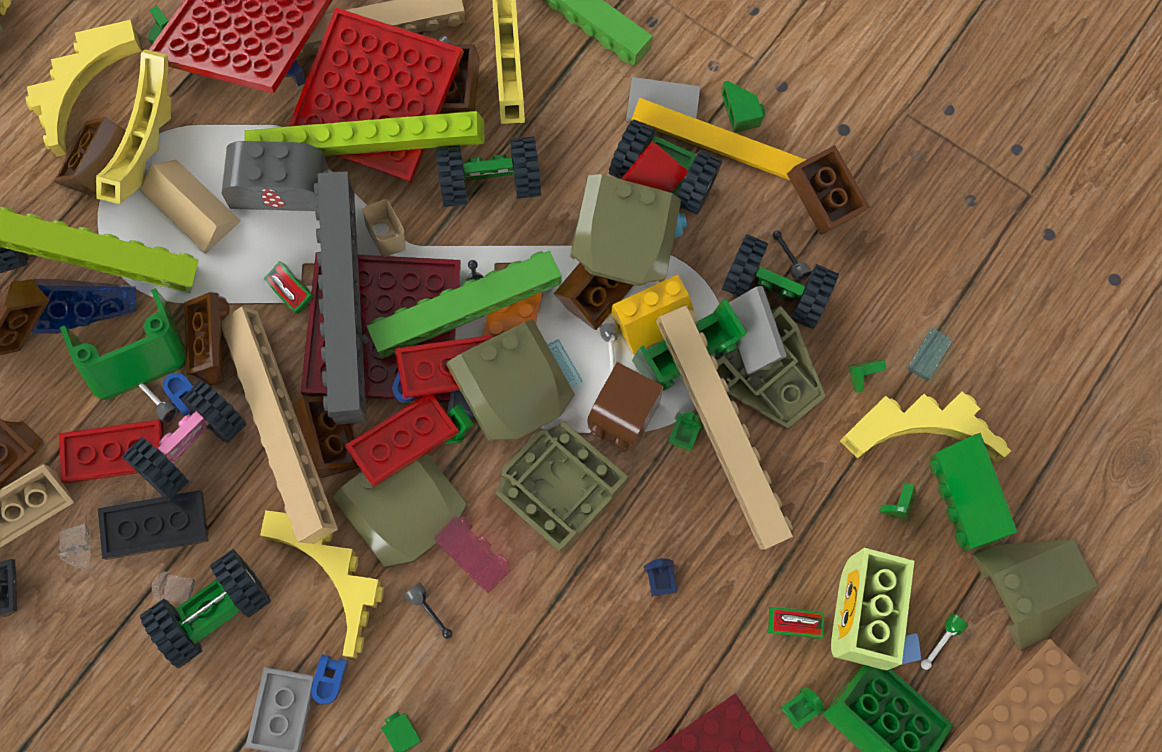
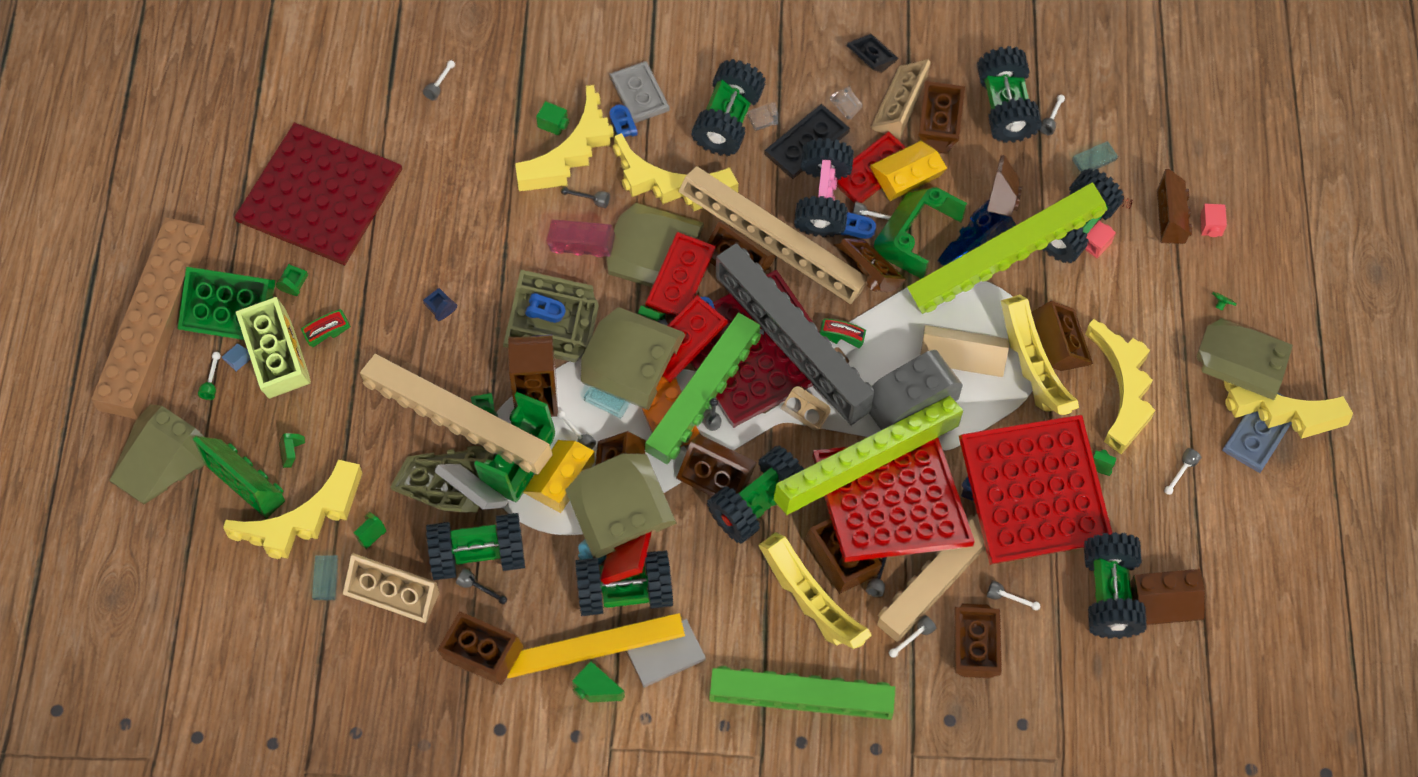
camera: 150 degrees right, 10 degrees down
none -> tan slope [343,553,439,623]
none -> light yellow arch [515,85,614,191]
none -> blue plate [525,294,566,323]
none -> reddish brown slope [676,434,757,496]
none -> yellow slope [870,141,947,201]

